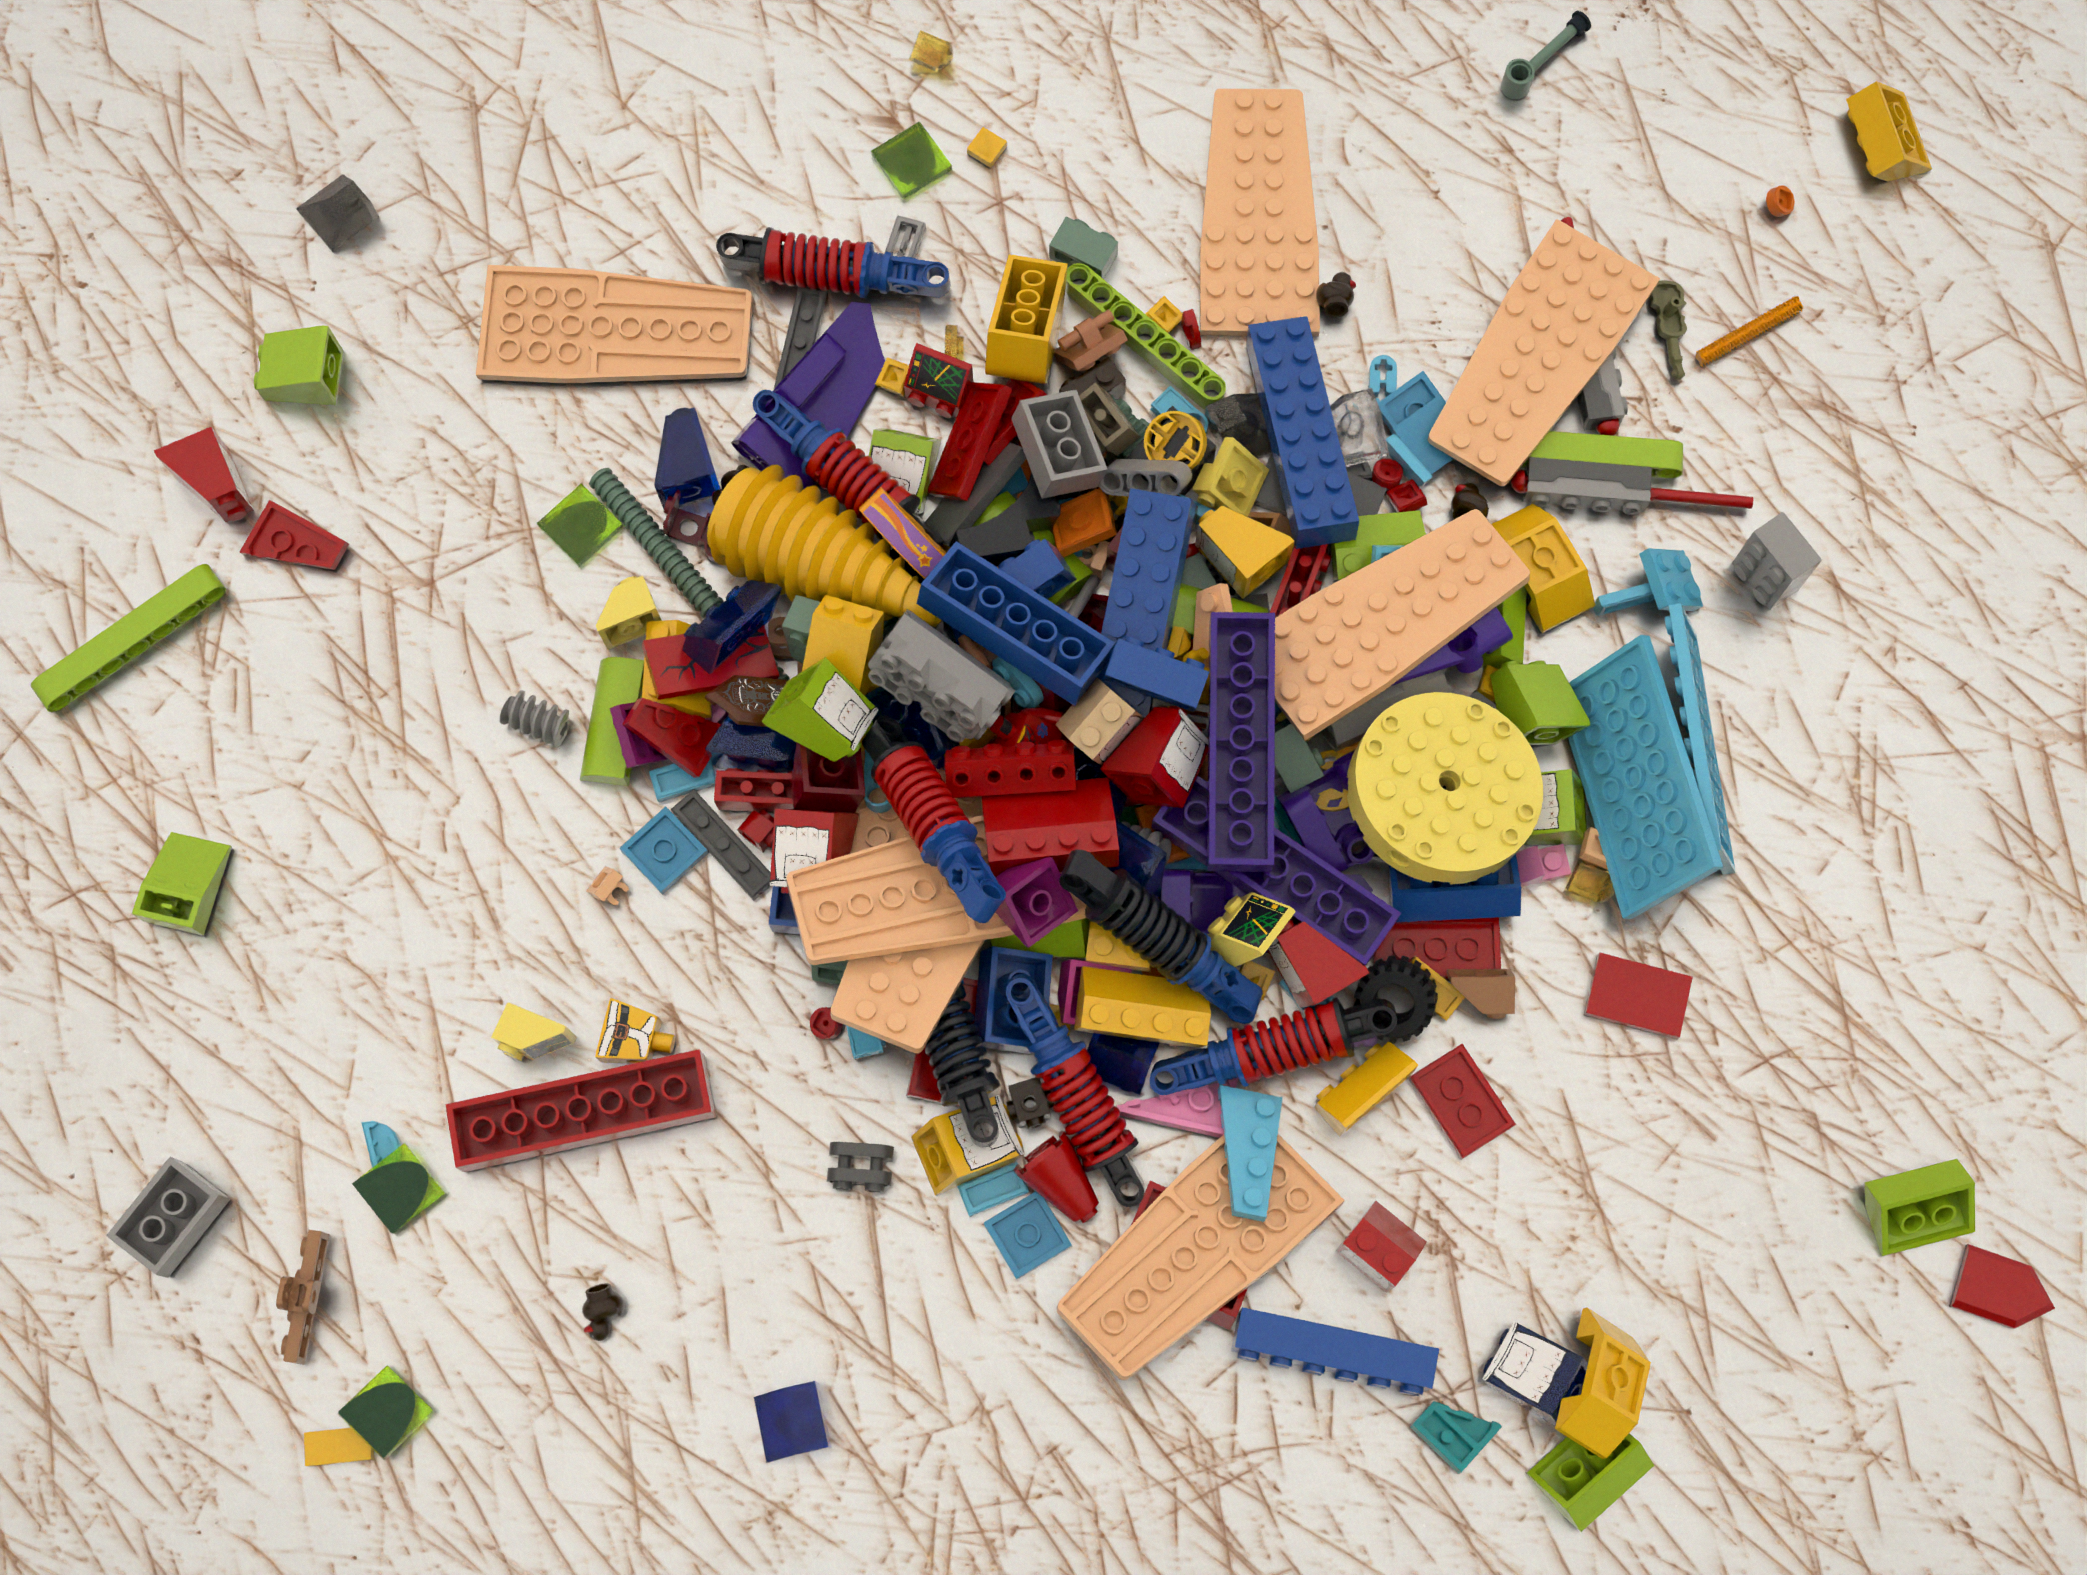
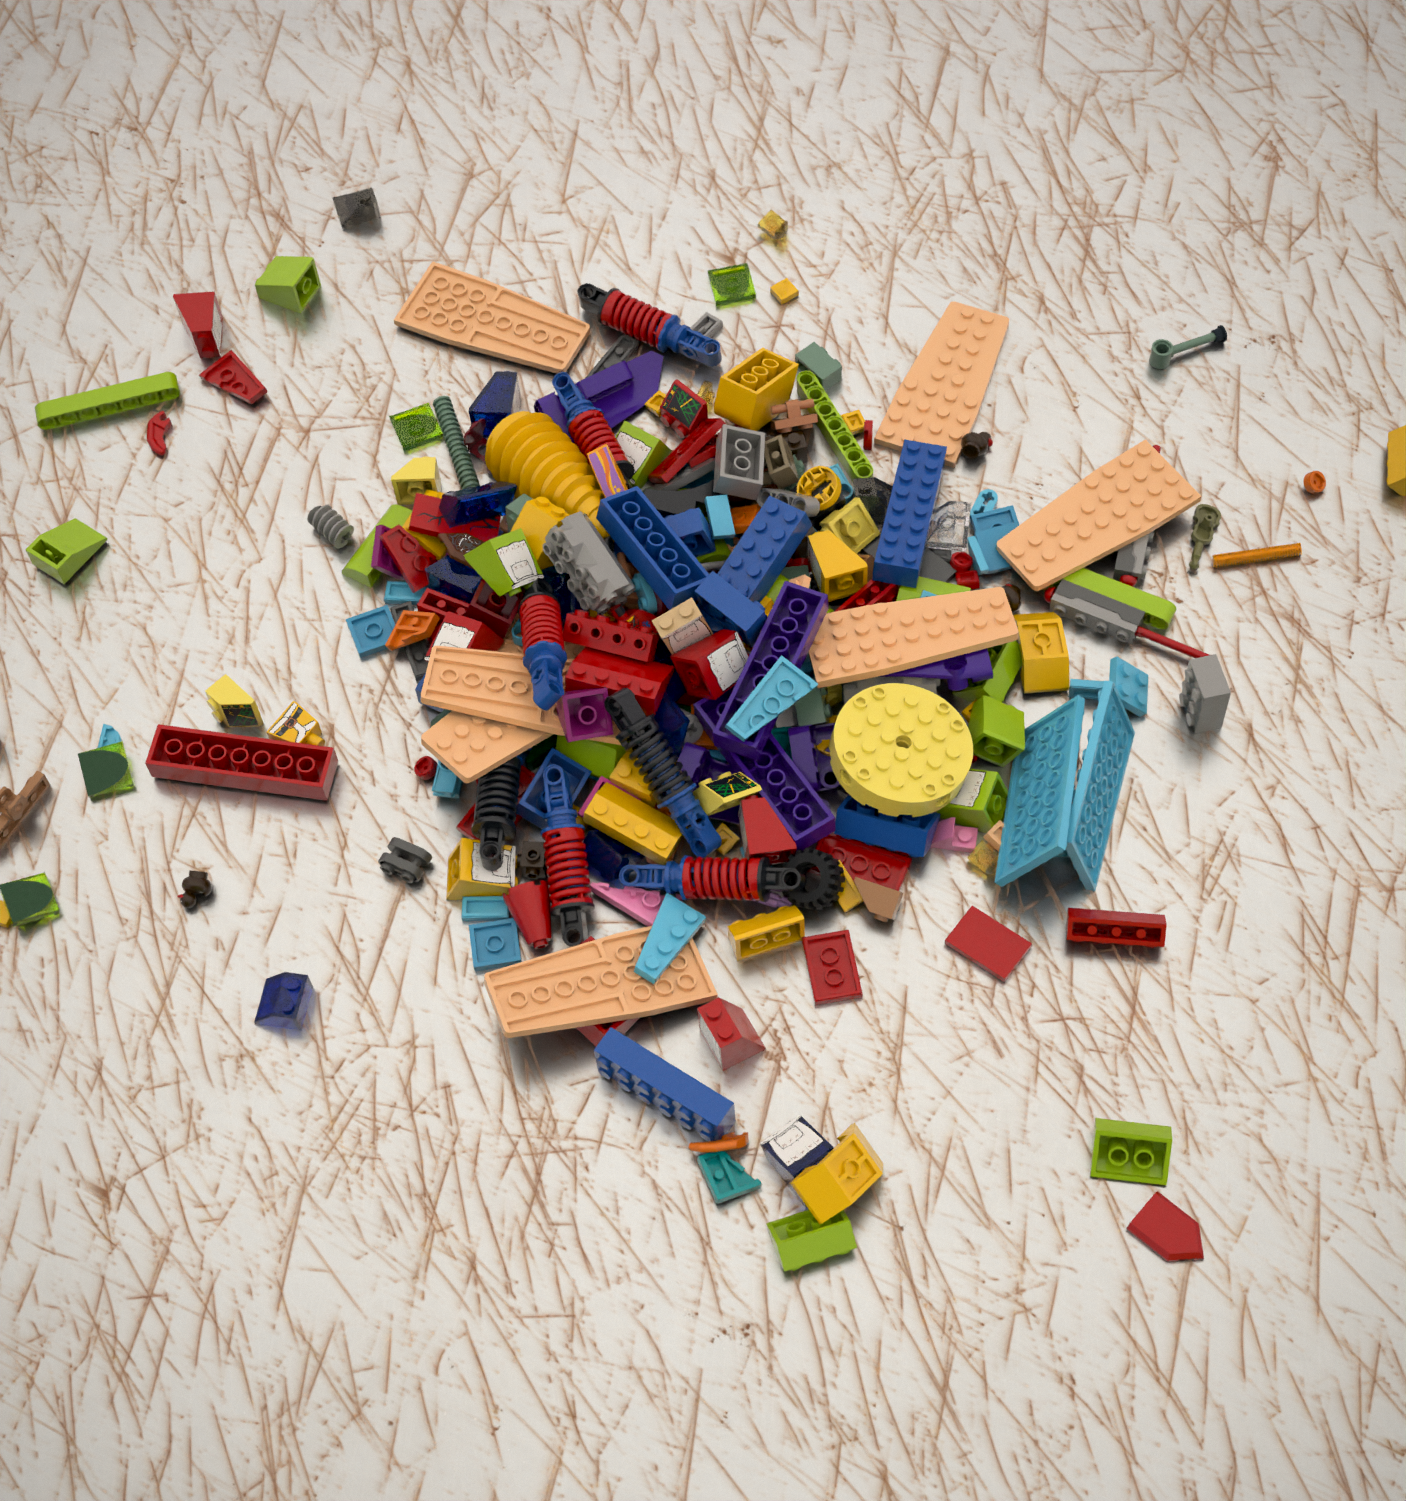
camera: 25 degrees right, 15 degrees down
light nougat tile [586,866,629,905] -> none
none -> red piece [147,410,172,456]
none -> orange wing [385,610,440,651]
none -> orange piece [689,1132,749,1153]
none -> medium azure tile [704,495,735,540]
none -> medium azure wing [725,655,818,742]
none -> red brick [1066,908,1167,948]

